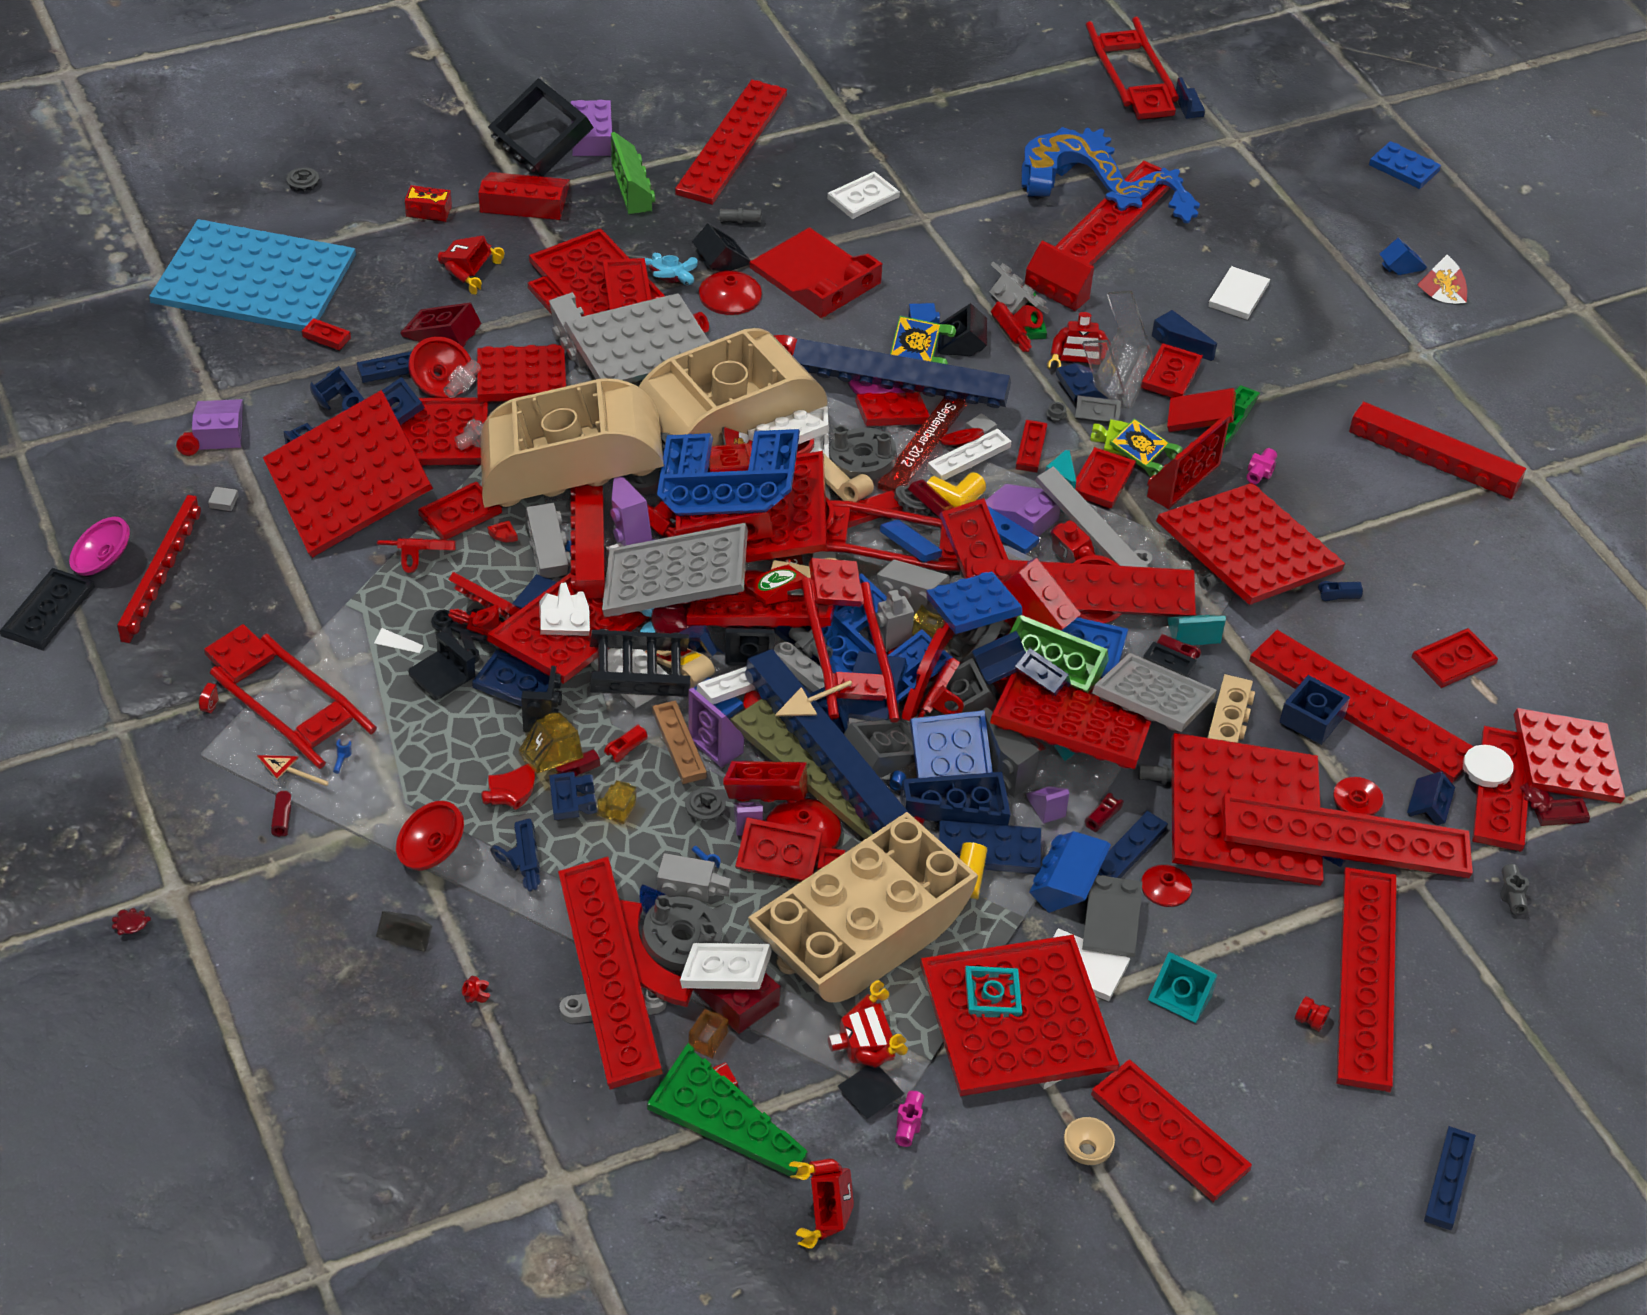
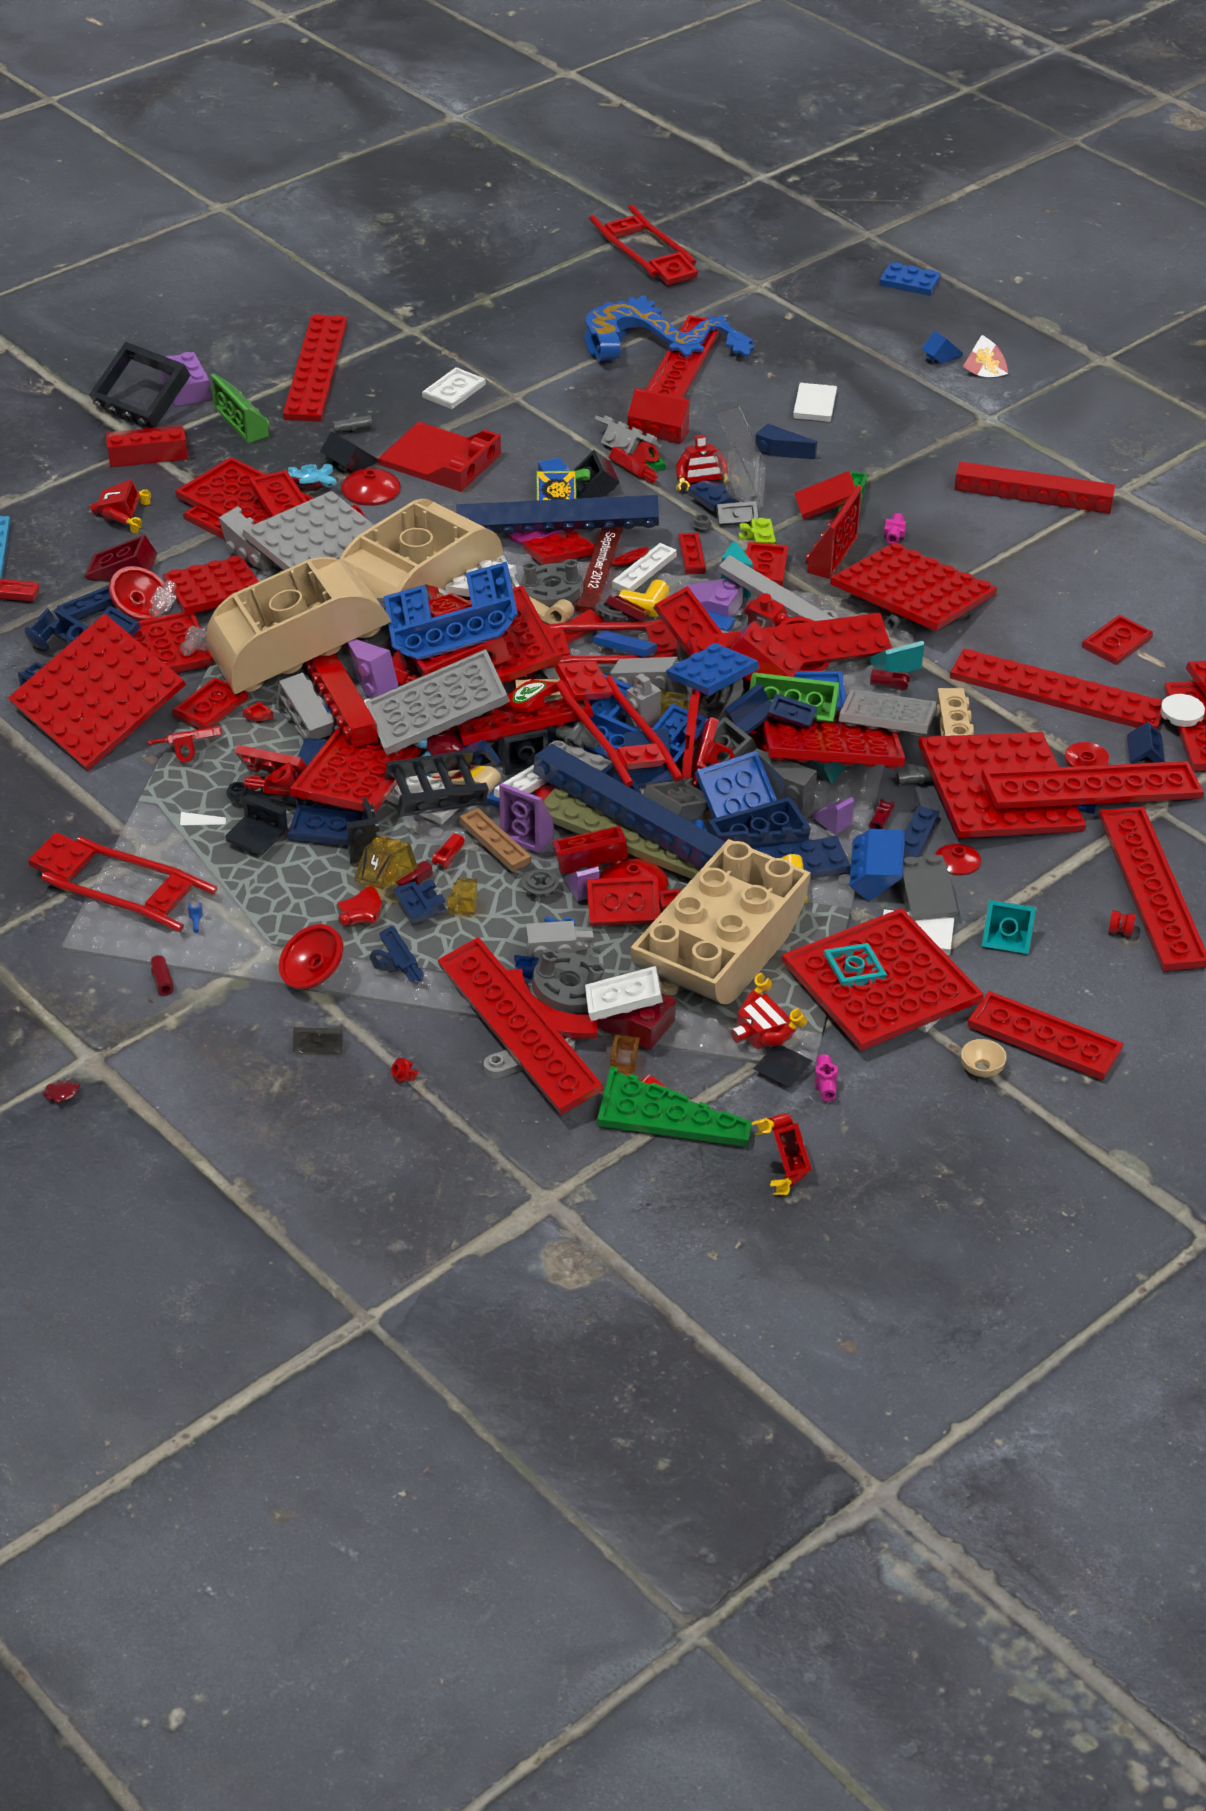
camera: 15 degrees left, 5 degrees down
red tile [199,683,219,713] -> none
piece [257,755,329,786] -> none
red brick [405,185,452,222] -> none
white plate [539,582,590,636] -> none
tan piece [775,681,852,716] -> none
light grey tile [966,413,997,435] -> none
flag [1110,418,1182,477] -> none
red plate [1141,343,1203,398] -> none
black plate [1143,641,1197,677] -> none
dark blue panel [1176,77,1205,119] -> none
dark blue brick [1279,675,1350,745] -> none
dark blue bar [1318,581,1363,601] -> none

